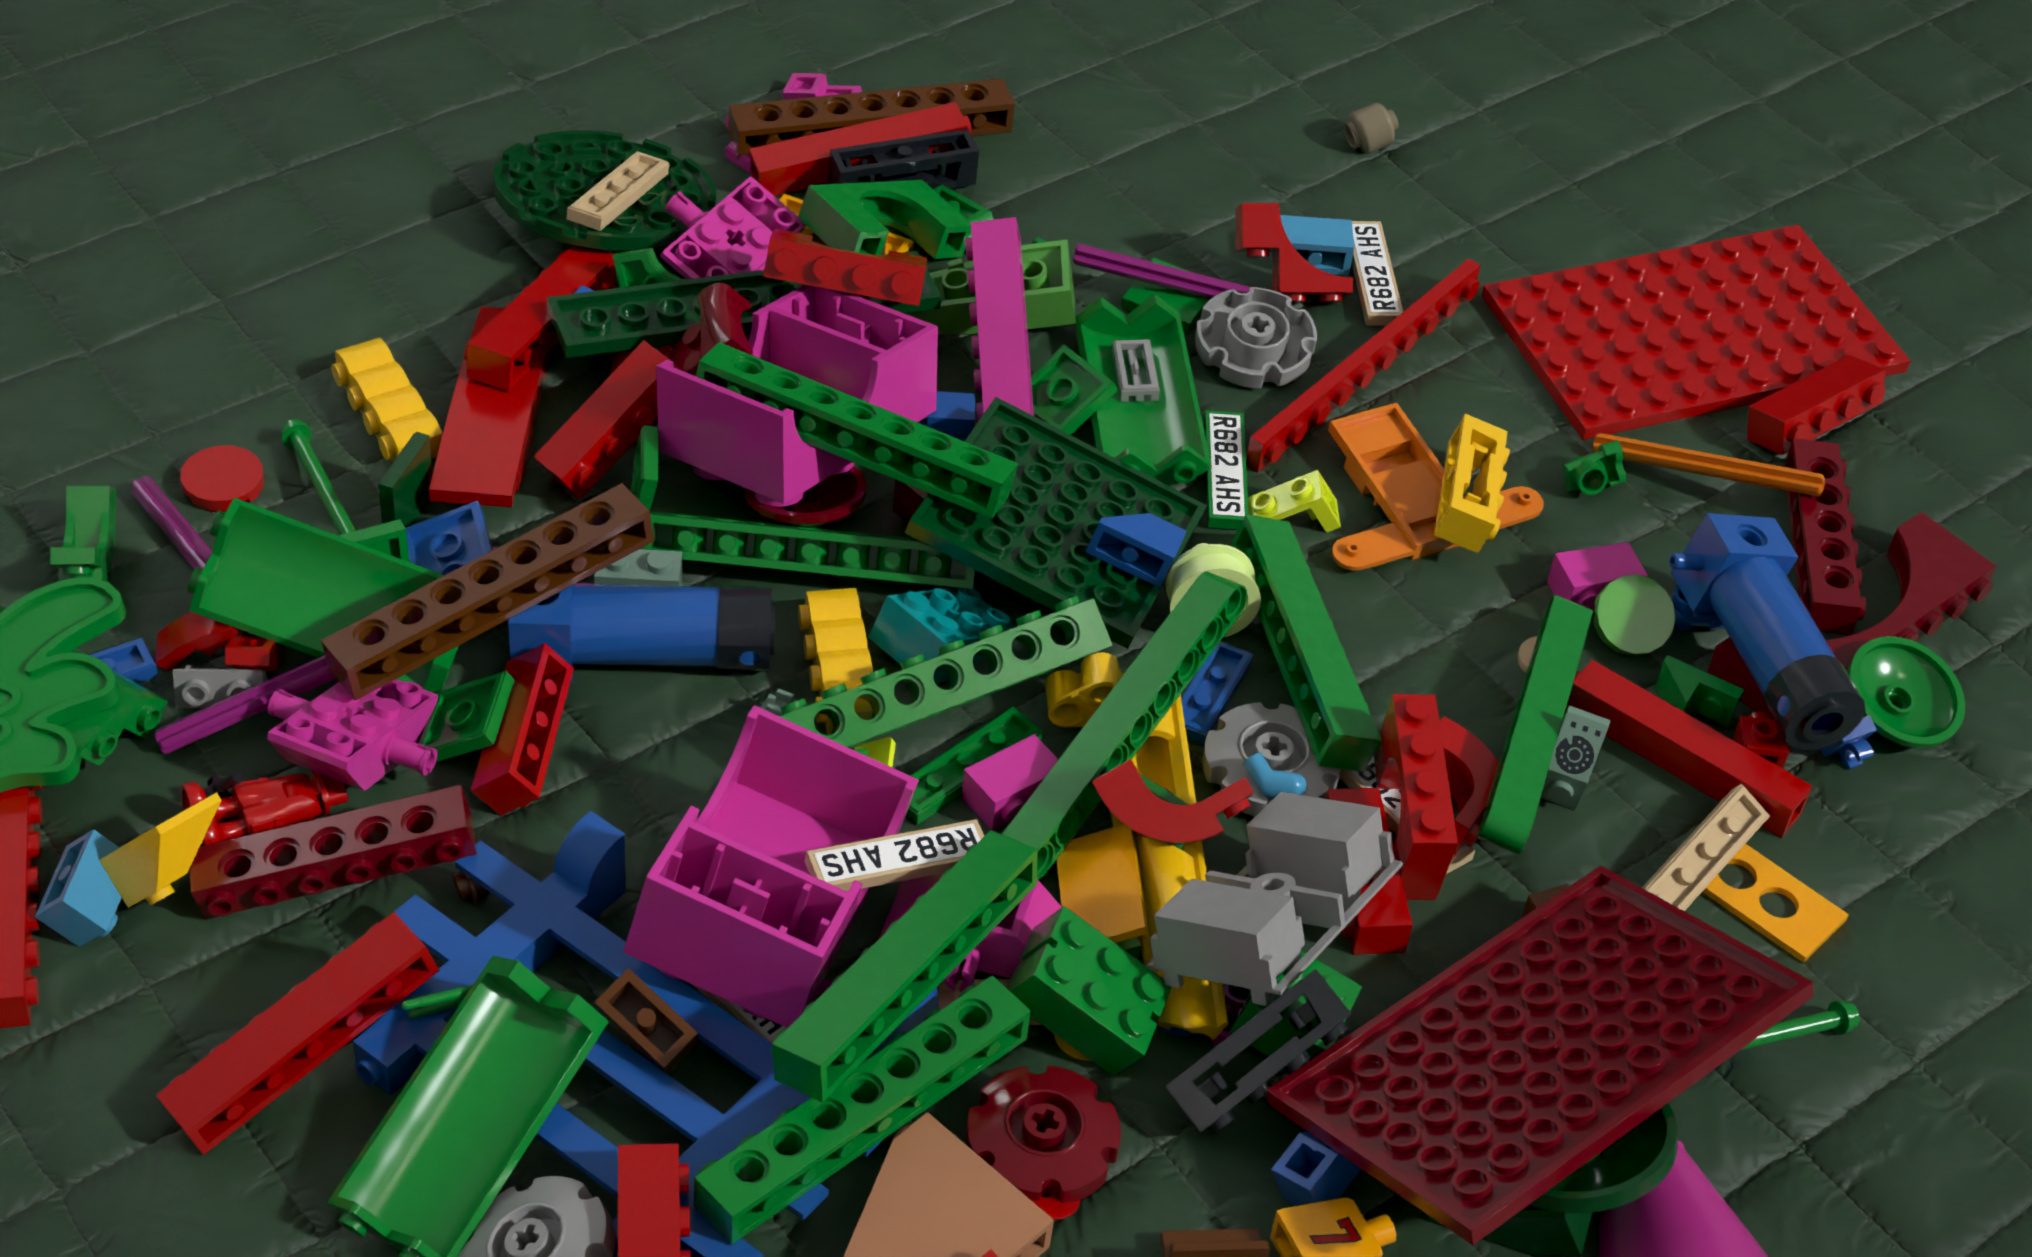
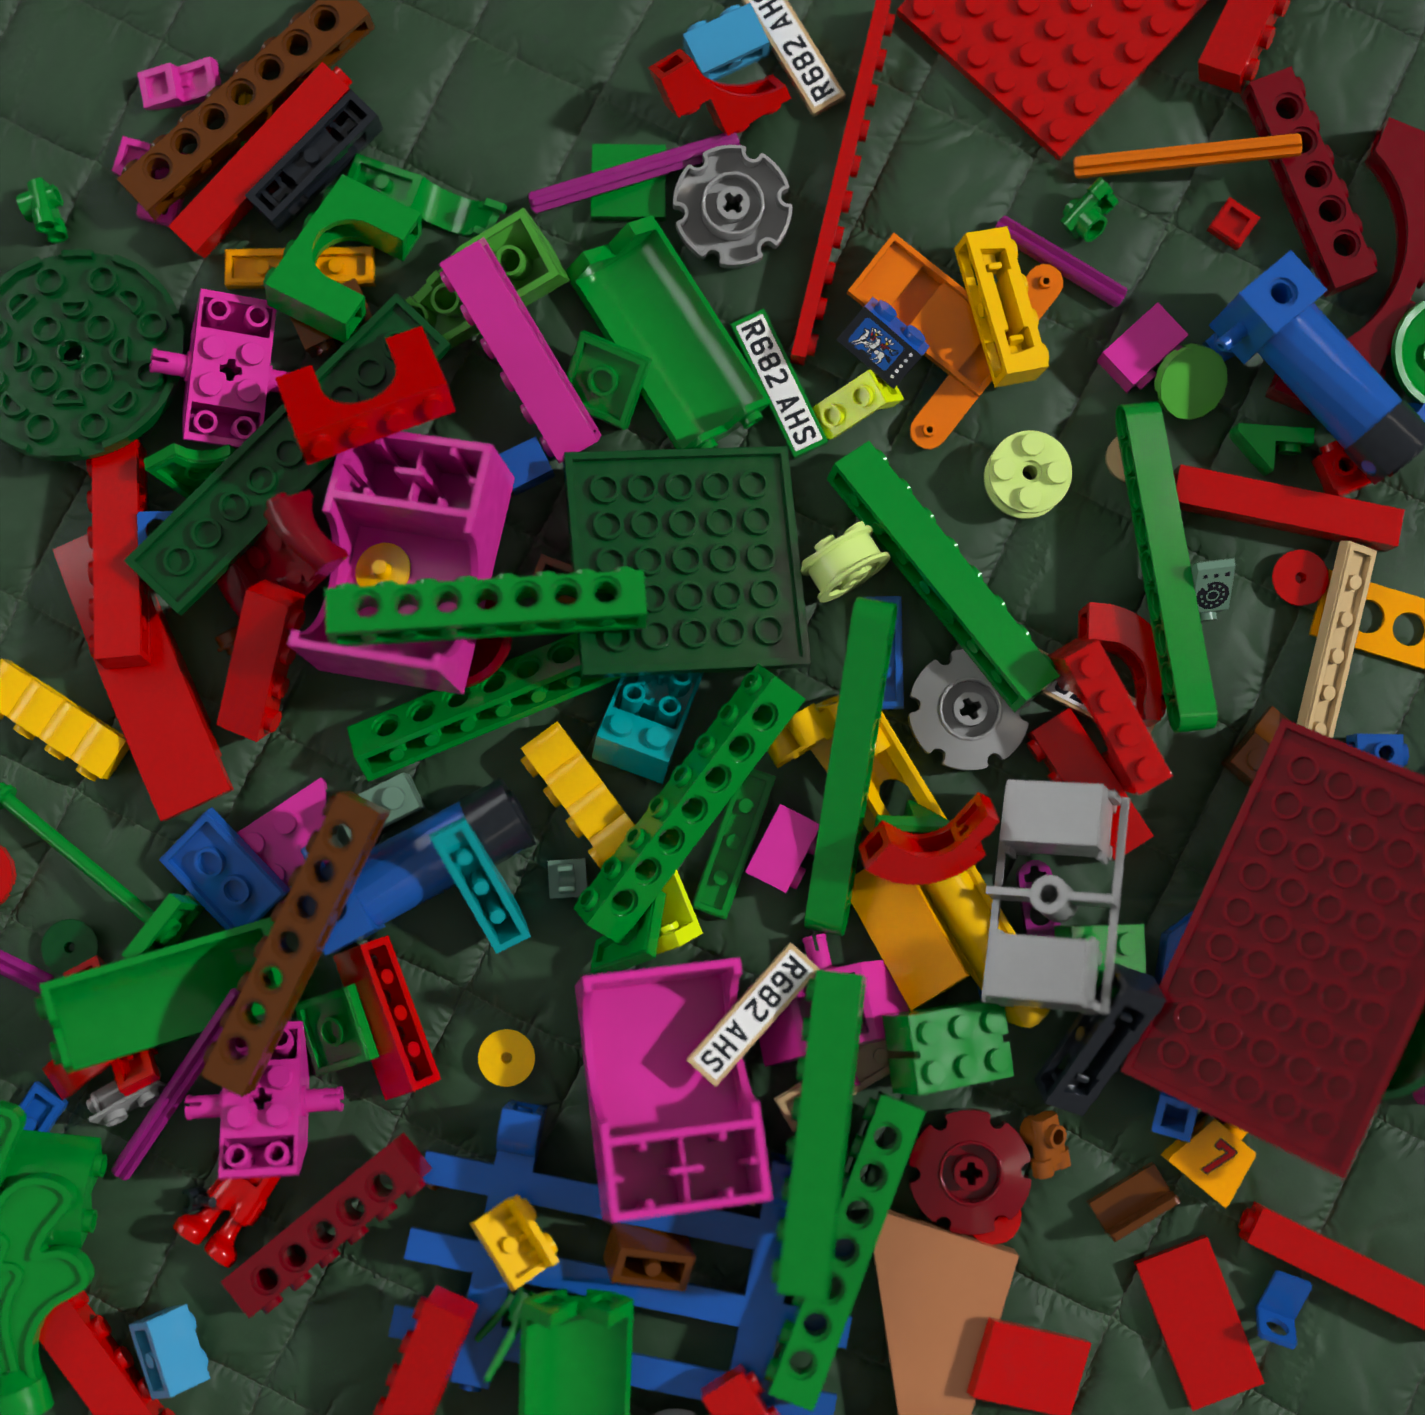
camera: 15 degrees left, 40 degrees up
yellow slope [99,792,221,908] -> none
dark green tile [378,432,432,528] -> none
tan tile [567,151,669,231] -> none
green tile [630,425,658,511] -> none
blue slope [1085,513,1187,588] -> none
light grey tile [1111,339,1160,402] -> none
dark azure arm [1243,753,1307,799] -> none
none -> green plate [16,177,68,243]
none -> teal slope [429,816,531,954]
none -> yellow bracket [470,1195,559,1291]
none -> yellow piece [478,1029,535,1087]
none -> brick [837,297,930,389]
none -> yellowish green wheel [984,430,1072,519]
none -> magenta axle [995,216,1128,307]
none -> dark orange plate [1020,1110,1071,1179]
none -> red piece [1272,550,1329,606]

